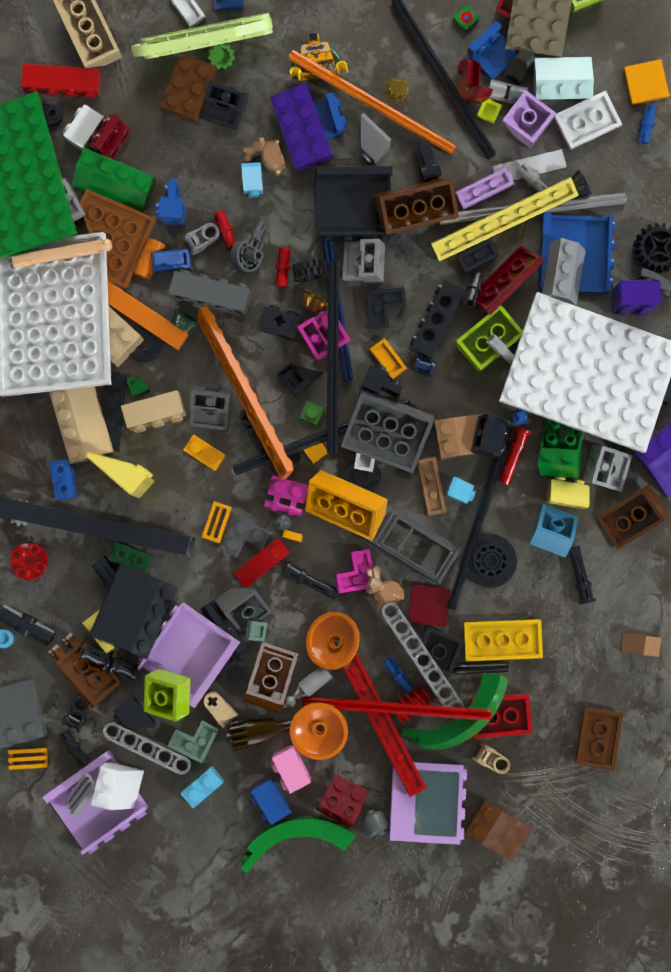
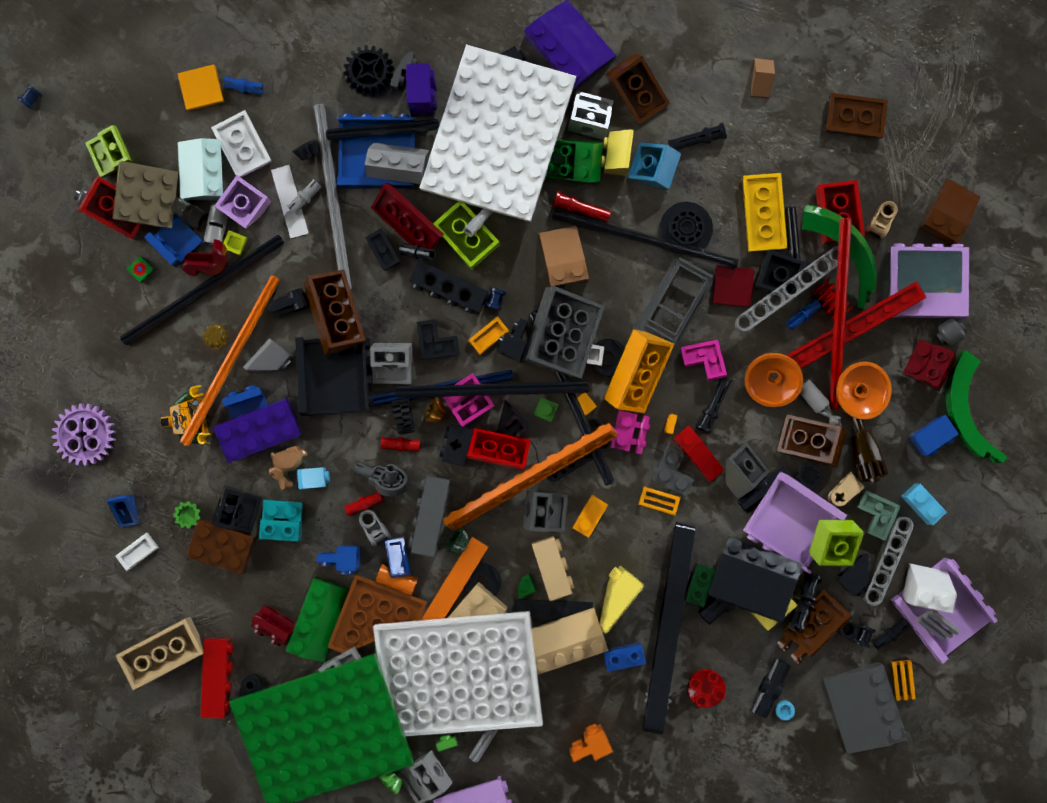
camera: 85 degrees left, 0 degrees up
light nougat piece [12,239,112,268] -> none
white brick [63,104,104,150] -> none
yellowish green beam [131,13,273,59] -> none
sand green tile [245,620,267,642] -> none
bright pink brick [271,744,311,793] -> none
dark grey axle [275,515,291,530] -> none
medium nougat animal [366,566,404,608] -> none
medium nougat tile [417,456,447,516] -> none
light yellow plate [431,177,579,261] -> none
medium azure slope [444,477,476,504] -> none
lavender tile [455,167,514,210] -> none
black brick [471,413,507,459] -> none
blue axle [511,409,527,425] -> none
none -> teal brick [259,500,303,541]
none -> black axle [326,119,439,140]
none -> red slope [467,428,531,470]

